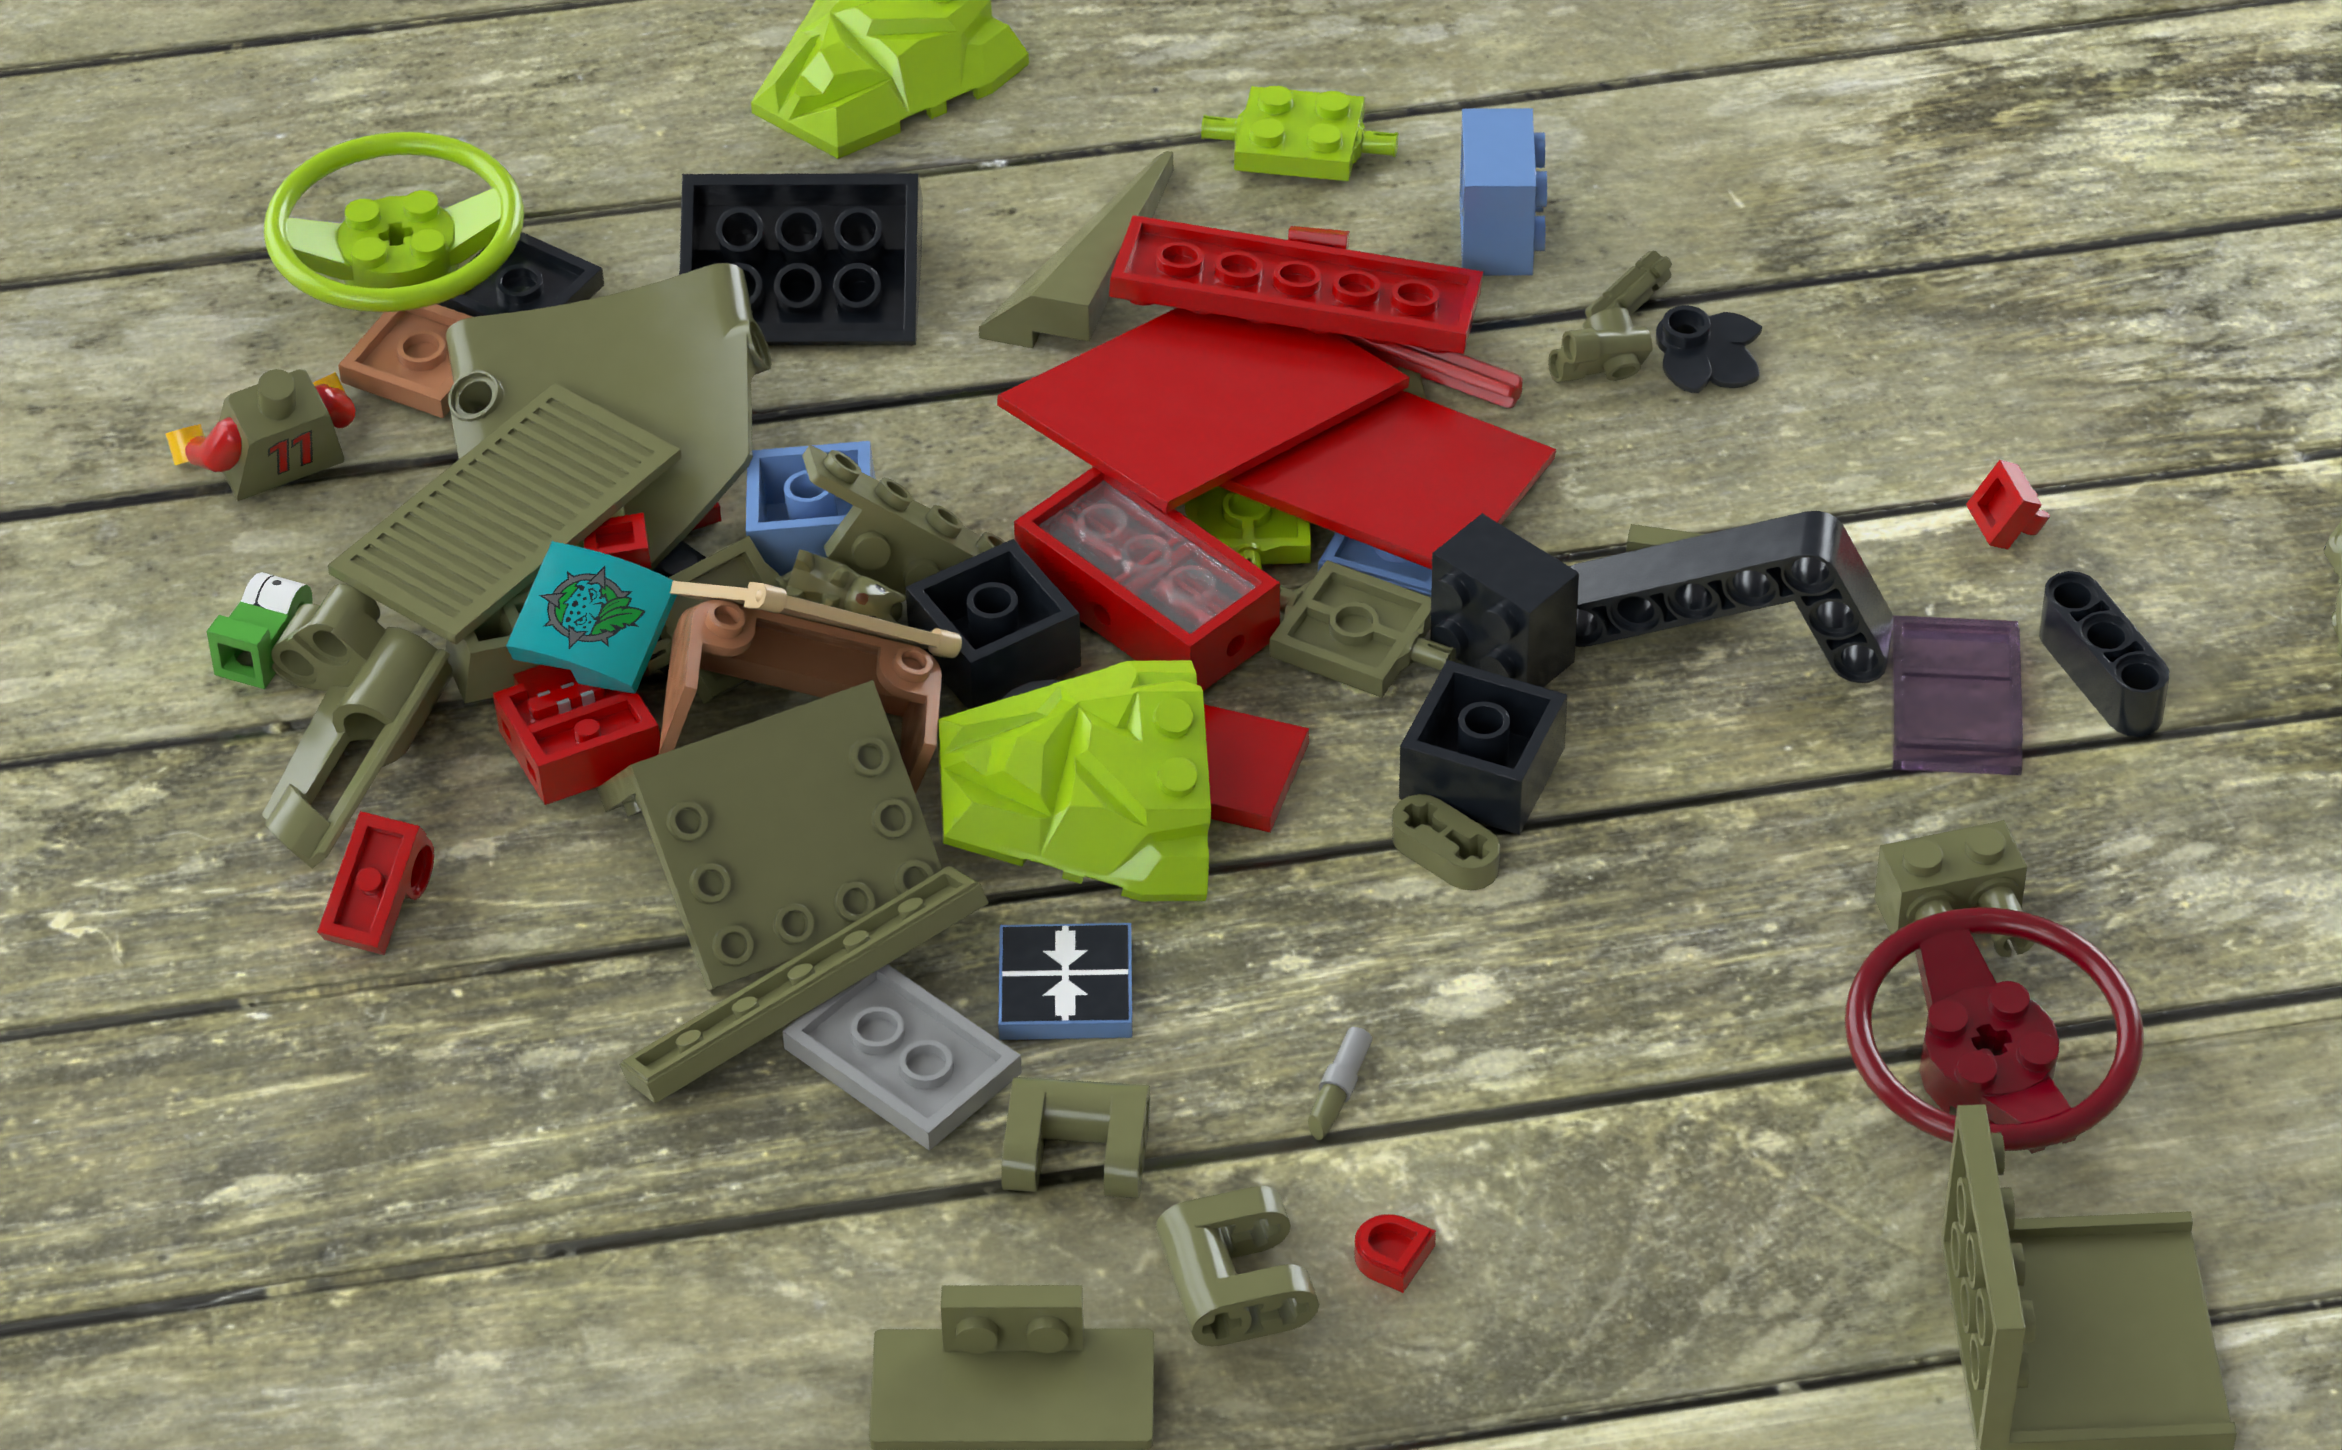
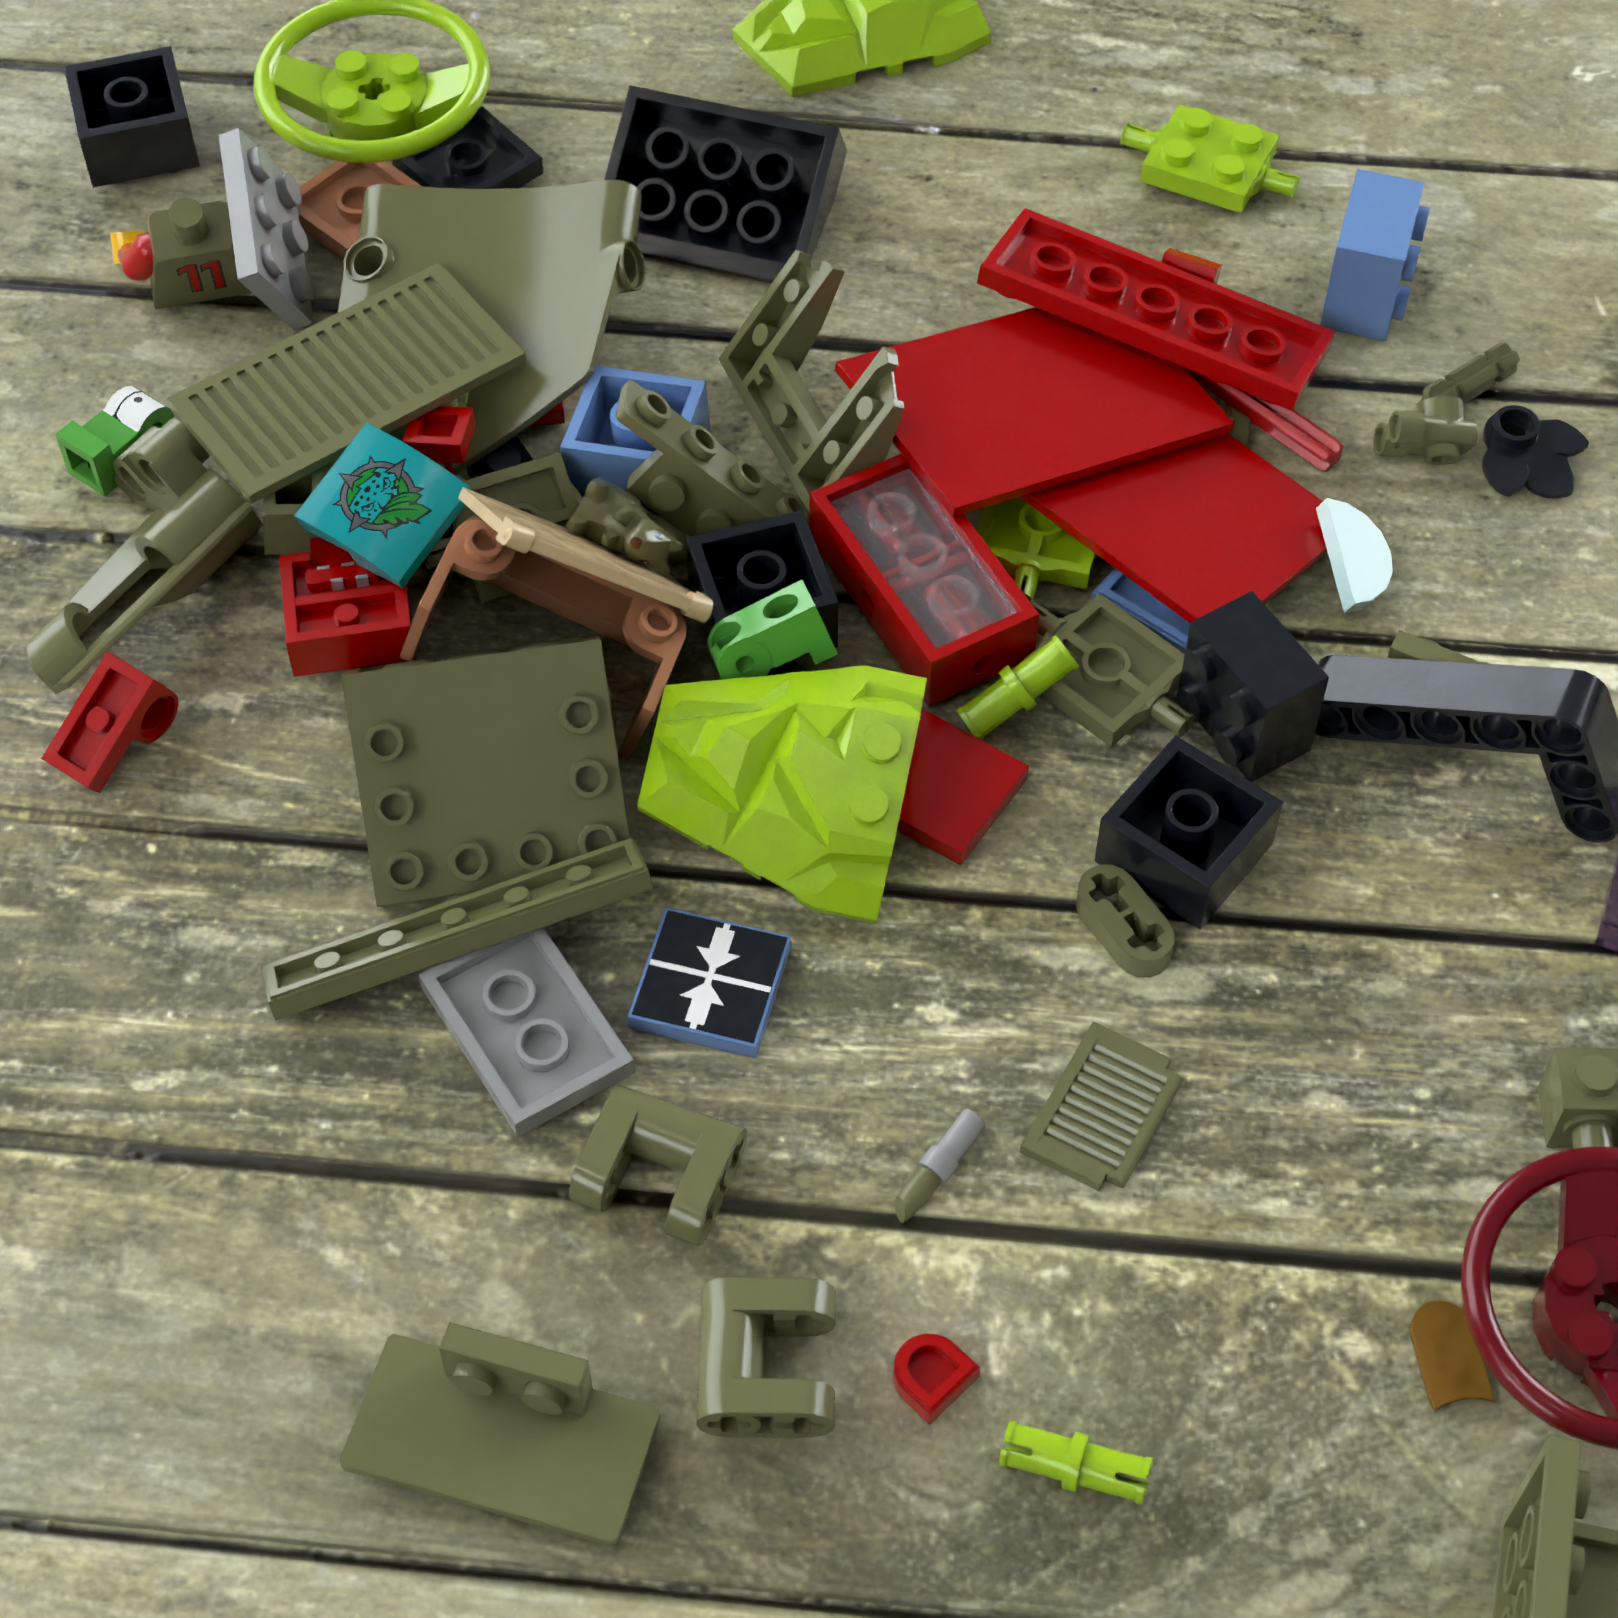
camera: 15 degrees right, 10 degrees up
olive wedge [979,151,1174,348] -> none
none -> black brick [64,46,200,188]
none -> light grey plate [219,127,315,330]
none -> bright green leg [707,580,838,679]
none -> olive wedge [718,250,905,512]
none -> lime pin [956,635,1080,740]
none -> lime pin [999,1420,1153,1505]
none -> olive window [1020,1022,1183,1191]
none -> light aqua tile [1316,498,1393,613]
none -> pearl gold piece [1409,1300,1496,1411]

